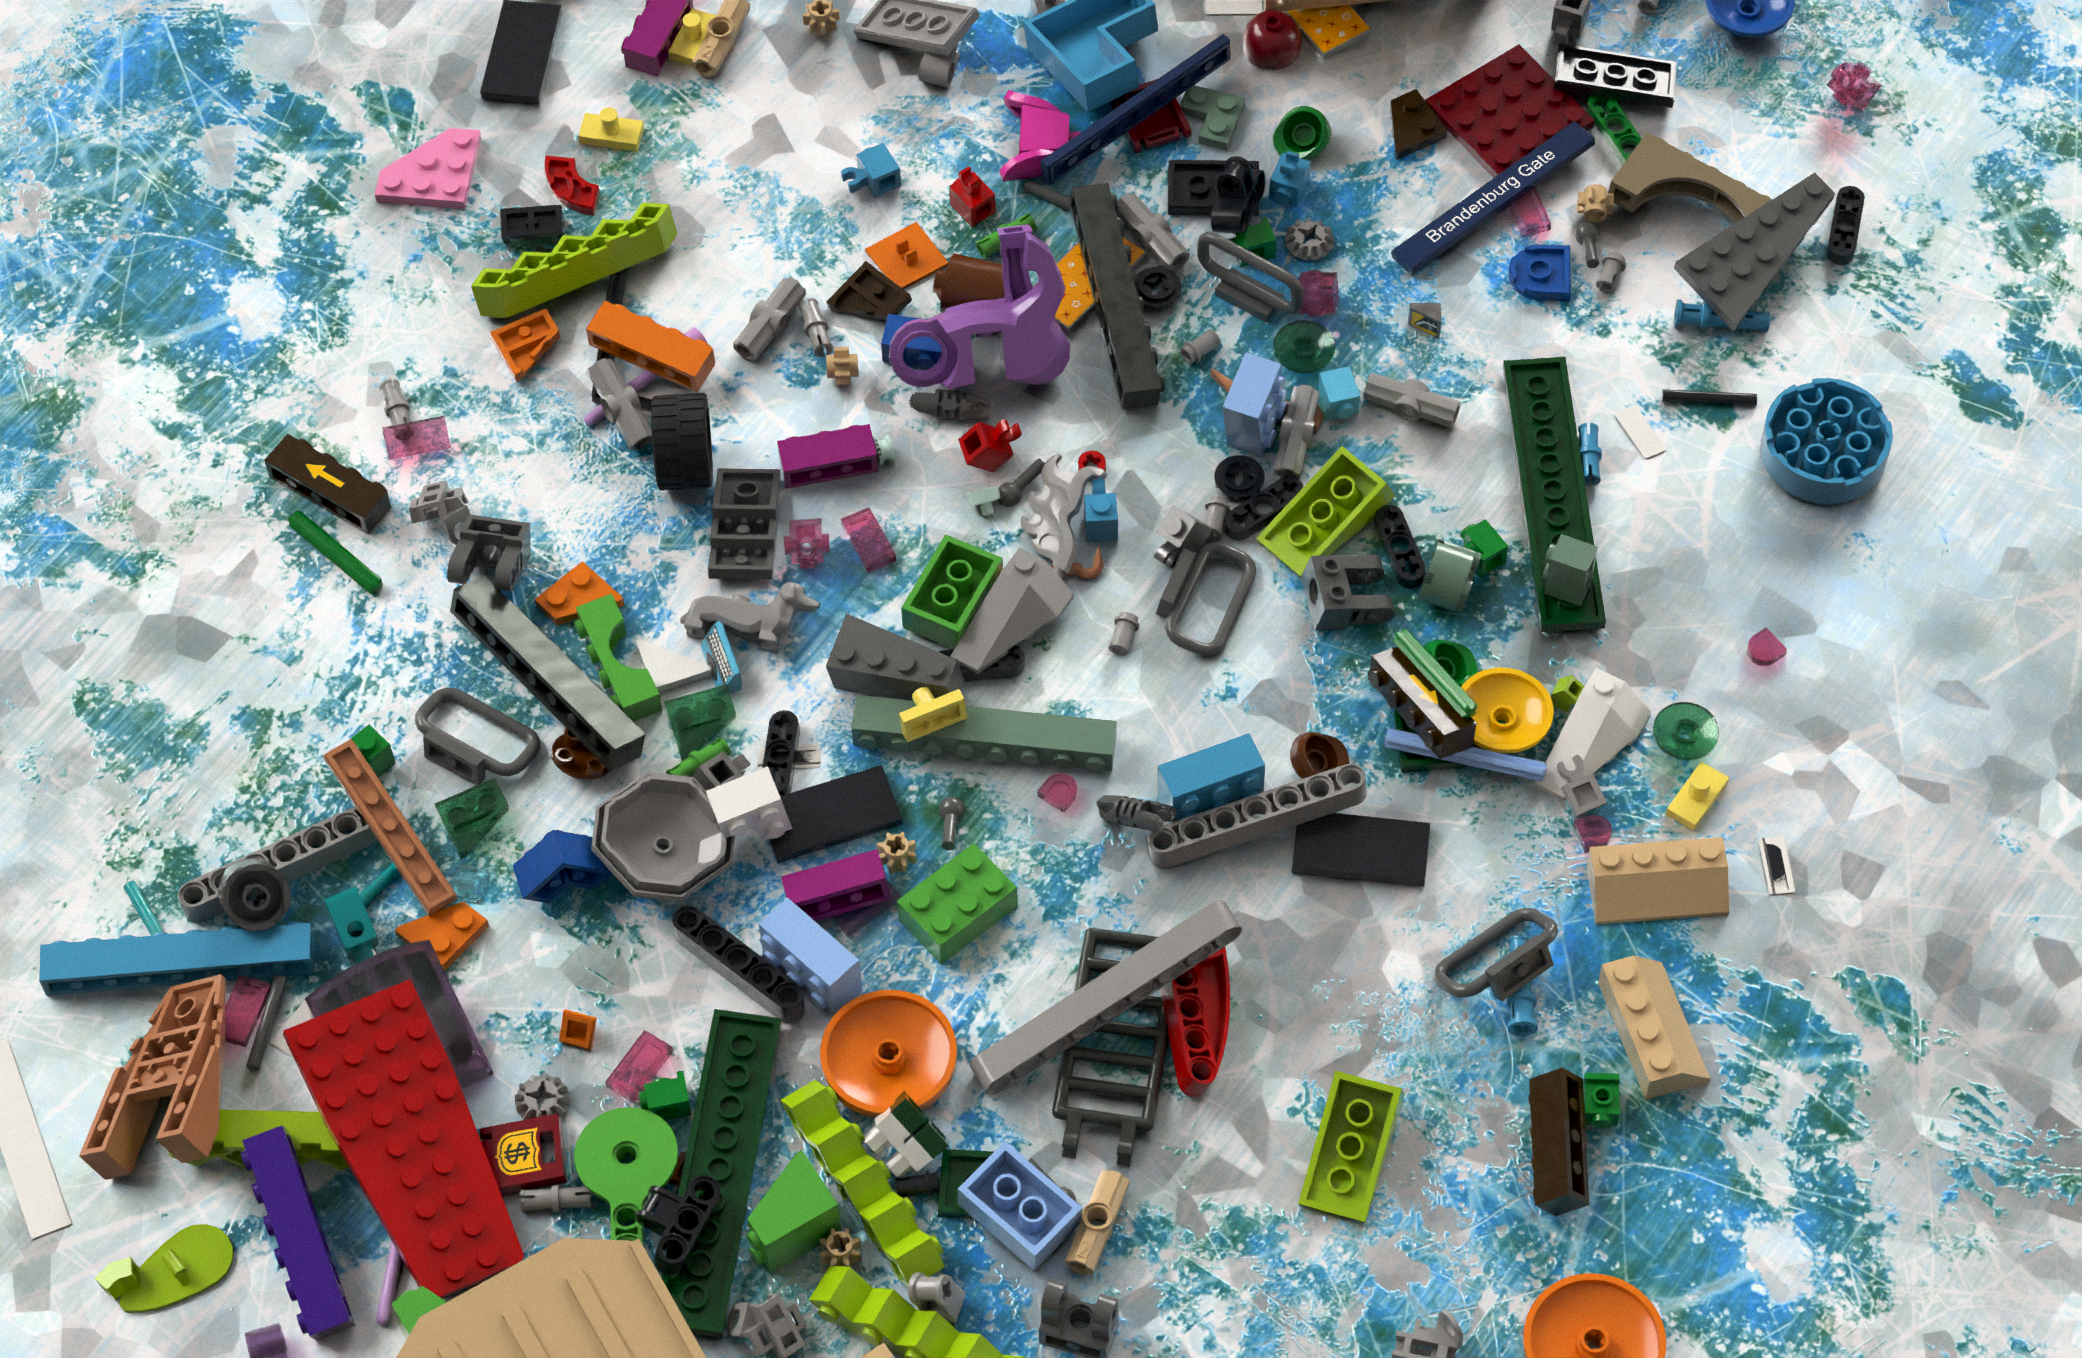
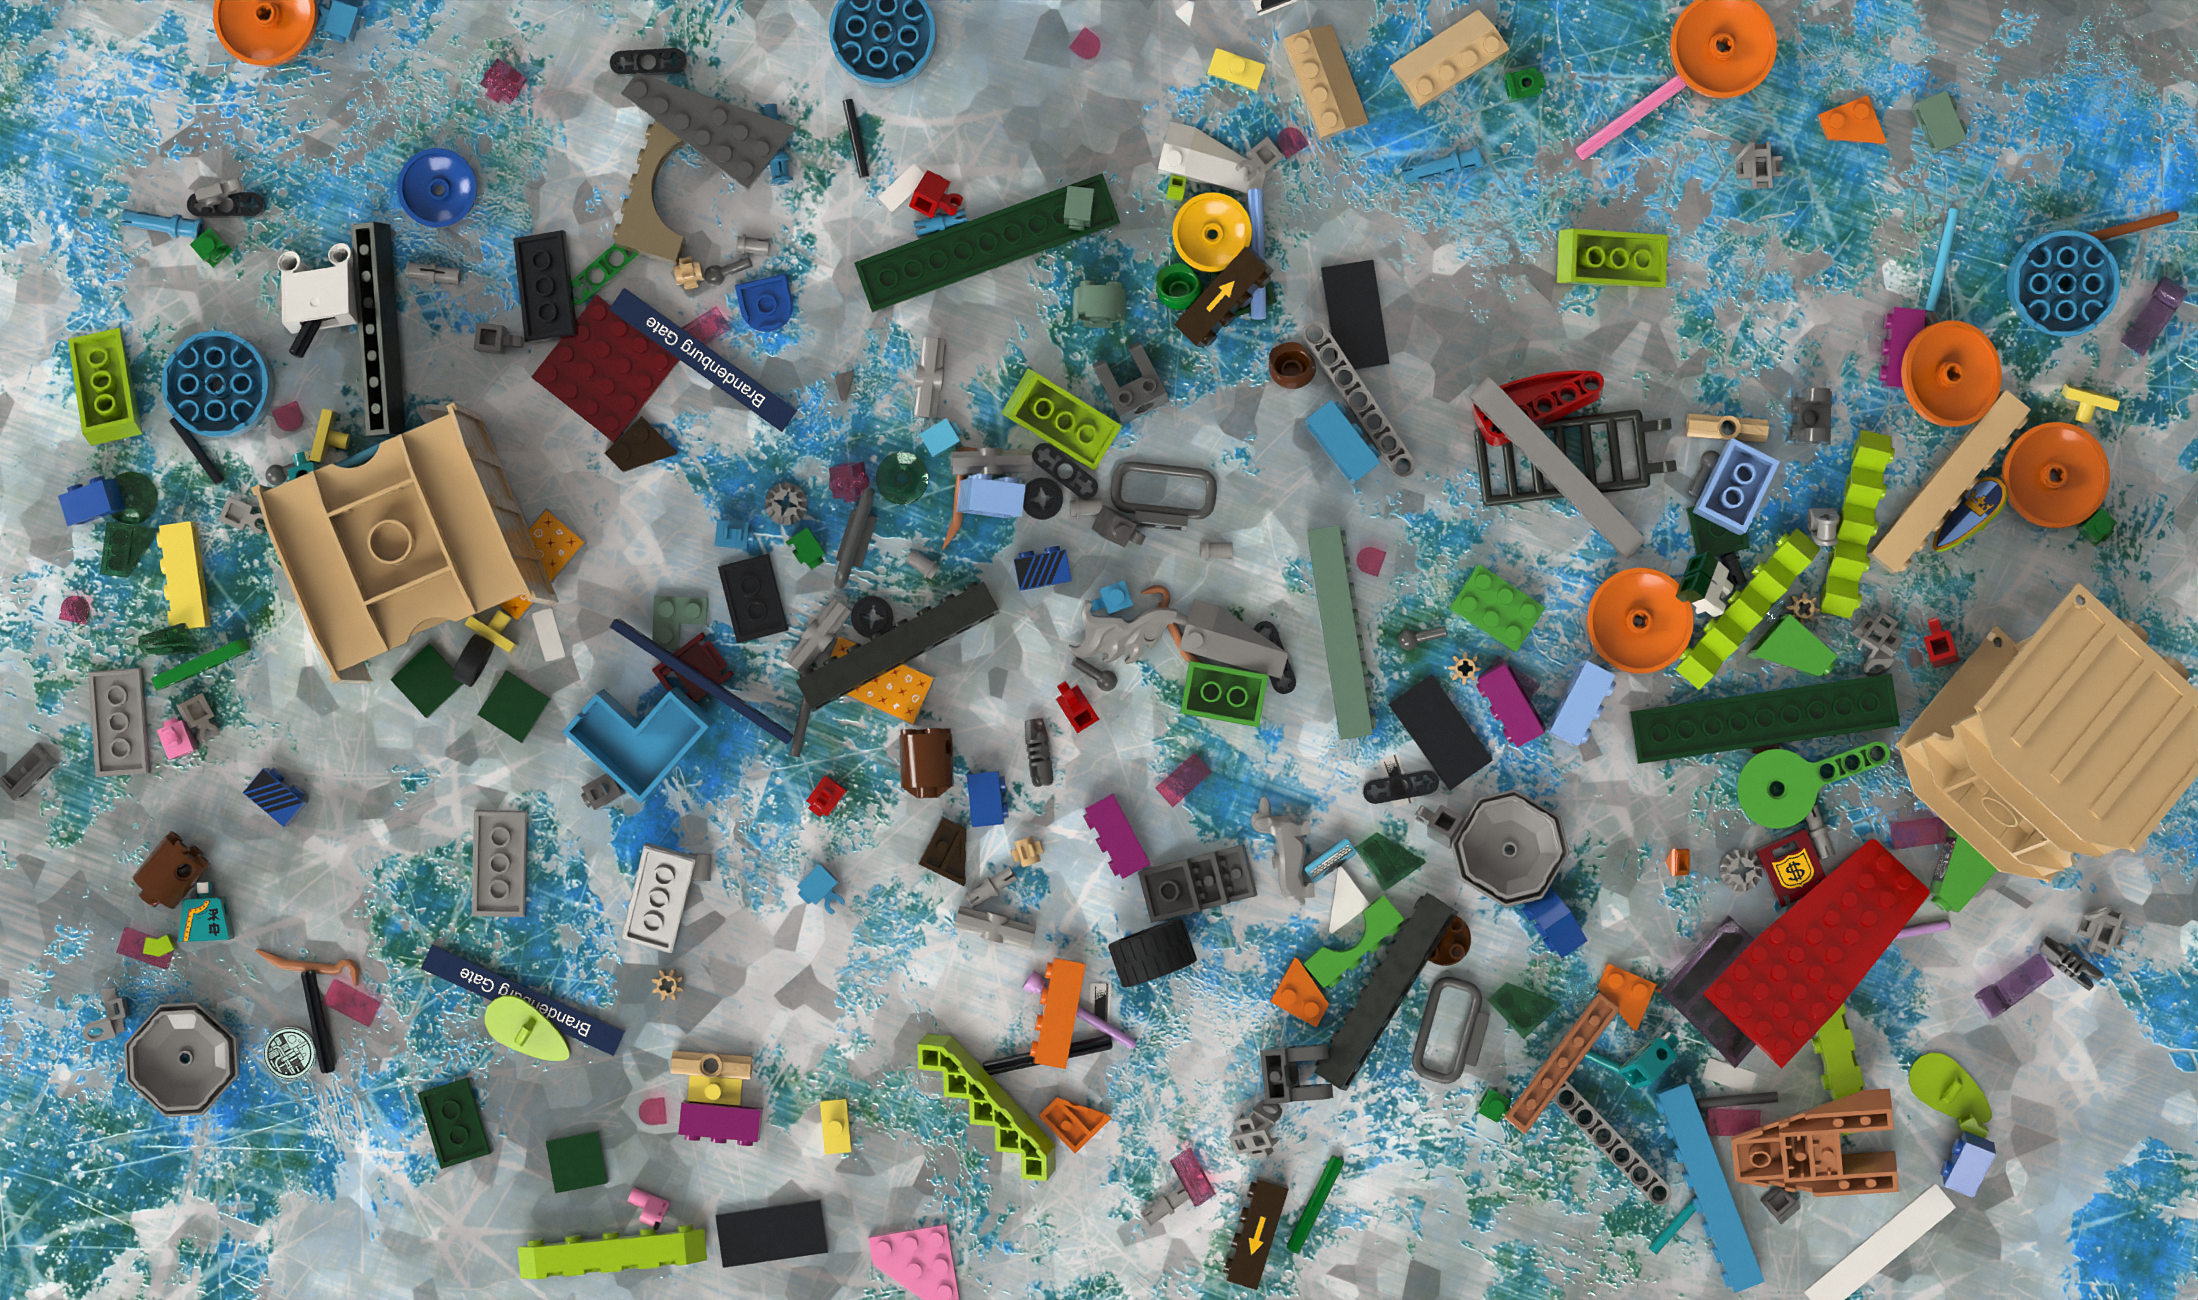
camera: 110 degrees left, 30 degrees up
dark grey brick [218,859,291,931] -> none
dark purple brick [241,1125,355,1340] -> none
black hinge [500,205,565,244] -> none
red tile [545,155,600,216] -> none
light grey piece [587,358,652,451] -> none
clear pink tile [605,1030,673,1103] -> none
black piece [634,1175,720,1275] -> none
green brick [638,1071,692,1121] -> none
bright green pin [666,737,731,777] -> none
black beam [672,905,805,1023] -> none
white brick [706,766,792,841] -> none
clear pink brick [784,518,830,568] -> none
dark grey wedge [826,613,965,700] -> none
orange piece [865,222,949,289] -> none
light aqua bush [873,434,895,465] -> none
medium lavender animal [889,225,1070,390] -> none
light yellow tile [899,687,967,742] -> none
light aqua tile [967,485,1001,516] -> none
bright green pin [975,213,1037,259] -> none
dark pink torso [999,90,1081,182] -> none
red bush [1078,450,1106,482] -> none
dark grey hinge [1096,795,1177,832] -> none
black piece [1211,156,1265,234] -> none
dark red cylinder [1242,10,1302,70] -> none
green hat [1272,106,1331,160] -> none
black beam [1374,505,1425,589] -> none
axle [1393,629,1478,719] -> none
dark grey bar [1433,908,1558,1001] -> none
green brick [1460,519,1508,578] -> none
dark brown brick [1528,1067,1589,1216] -> none
clear green dish [1653,702,1719,761] -> none
none -> red brick [909,170,964,218]
none -> brick [1014,546,1072,591]
none -> bright pink axle [1575,75,1687,160]
none -> flat silver slope [1761,1186,1800,1224]
none -> brick [1940,1131,1996,1198]

